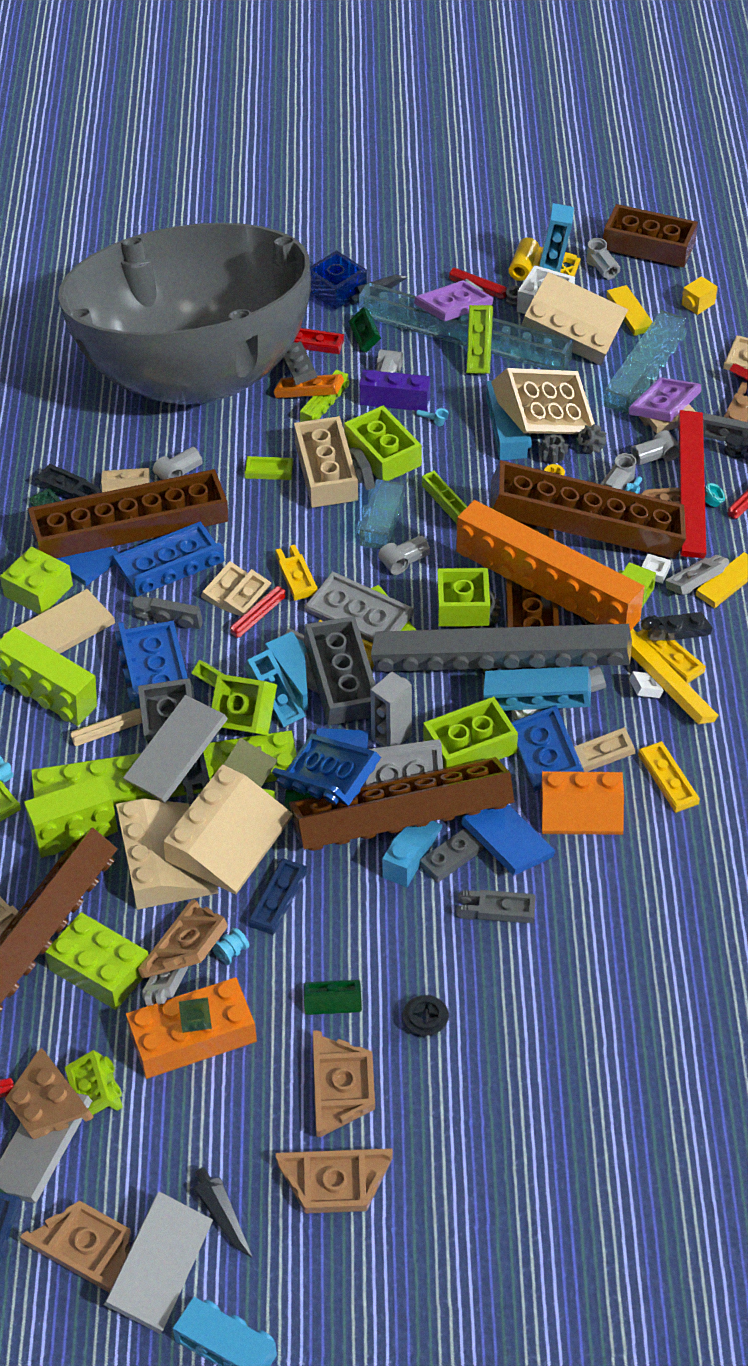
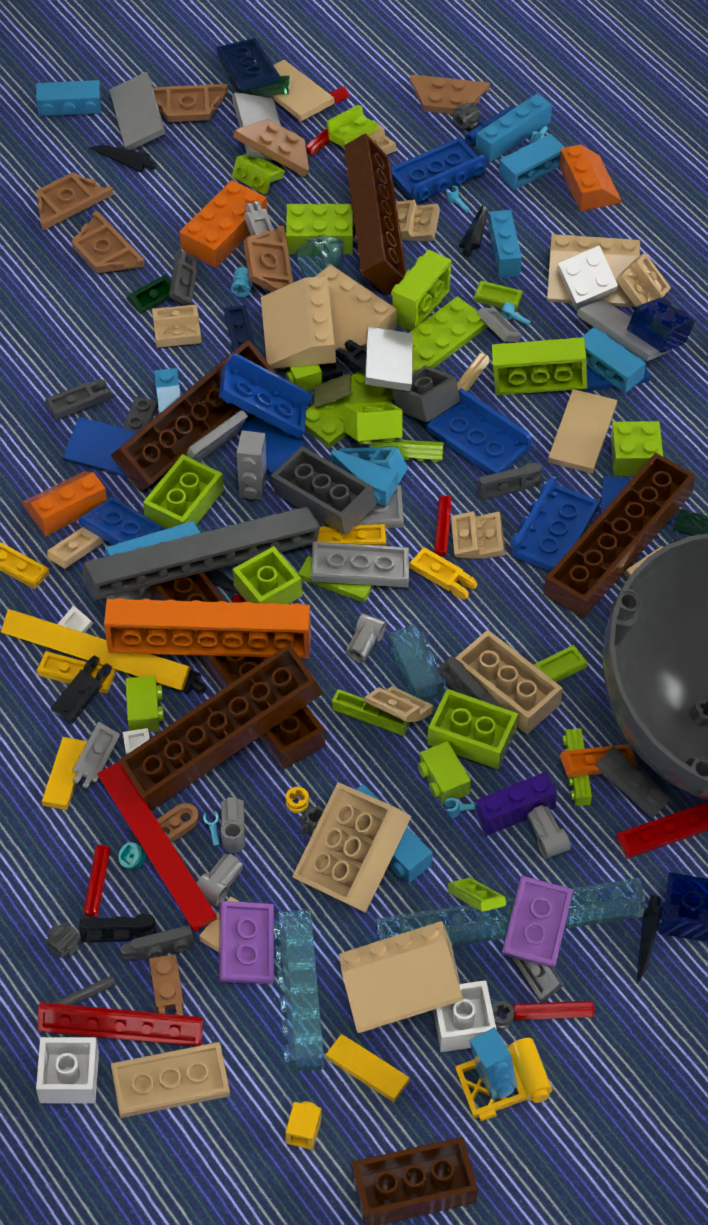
camera: 145 degrees right, 5 degrees up
clear green plate [179,997,212,1033] -> none
dark green plate [348,307,381,353] -> none
black gear [403,995,449,1038] -> none
dark grey gear [578,424,607,454] -> none
light grey piece [586,238,620,280] -> none
none -> tan slope [152,304,202,348]
none -> dark grey hinge [169,248,197,306]
none -> clear light blue helmet [295,234,344,277]
none -> tan slope [364,686,434,722]
none -> lime brick [418,741,471,805]
none -> light grey tile [477,308,522,342]

